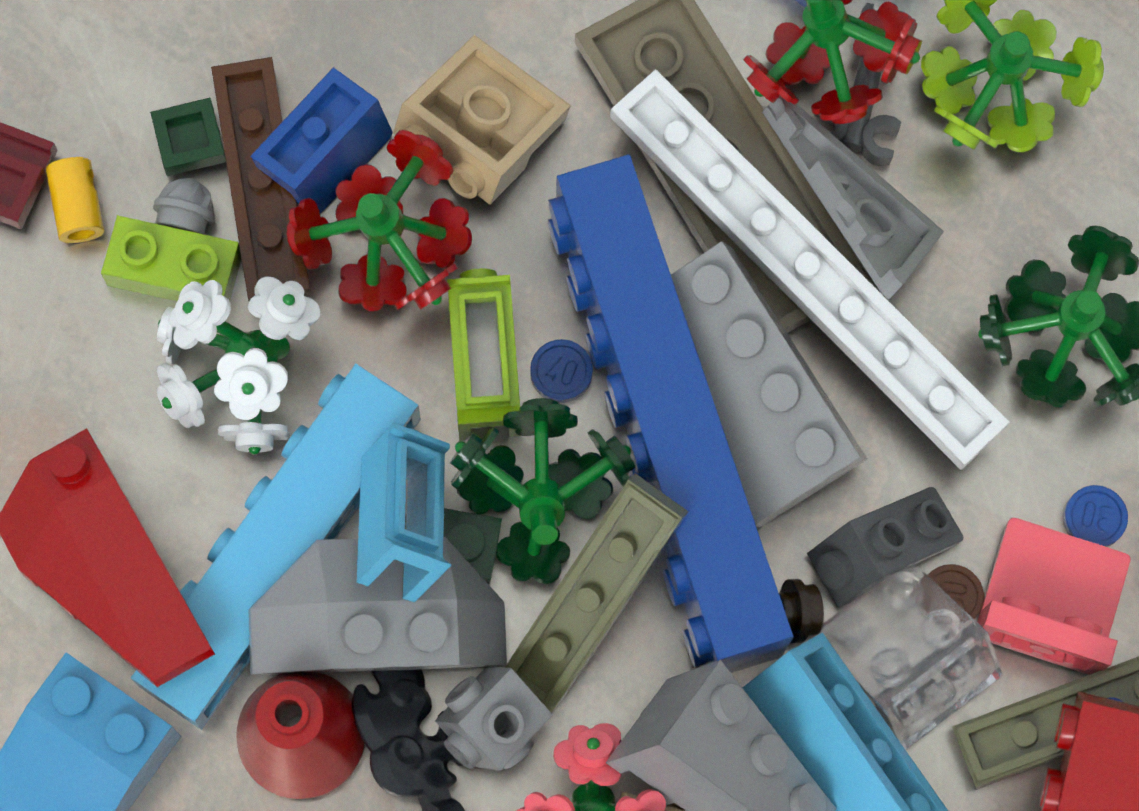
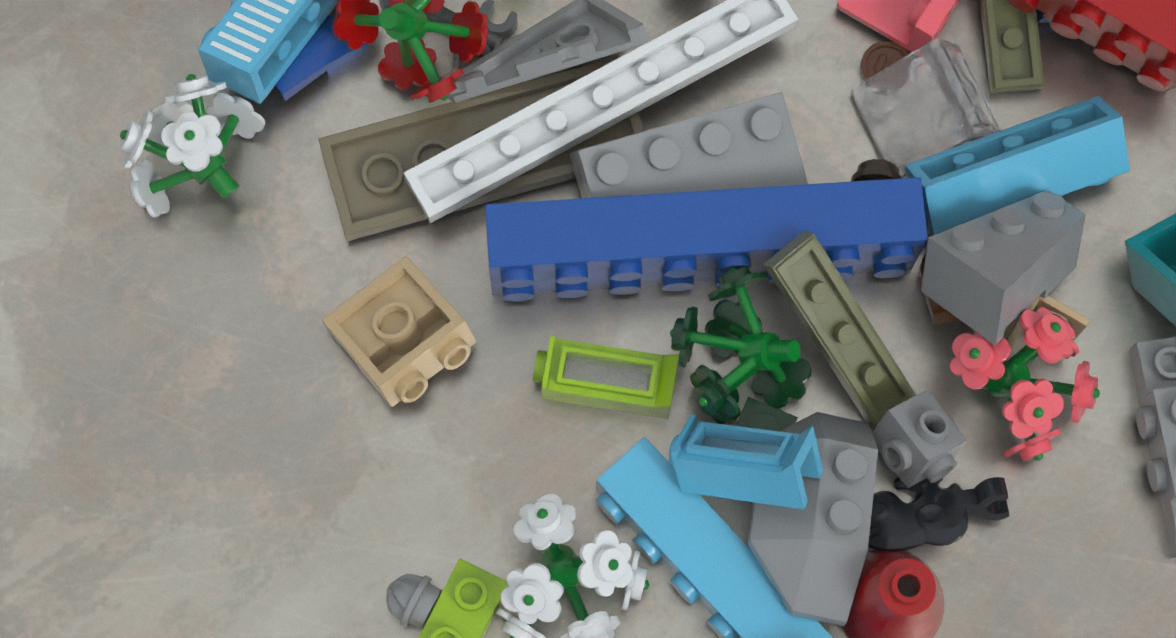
camera: 75 degrees left, 0 degrees up
dark green plate [150,97,226,176] -> none
reddish brown plate [211,57,312,301] -> none
blue panel [250,67,393,214] -> none
red plant [286,130,472,312] -> none
blue piece [530,339,593,403] -> none
dark grey bracket [807,487,964,608] -> none

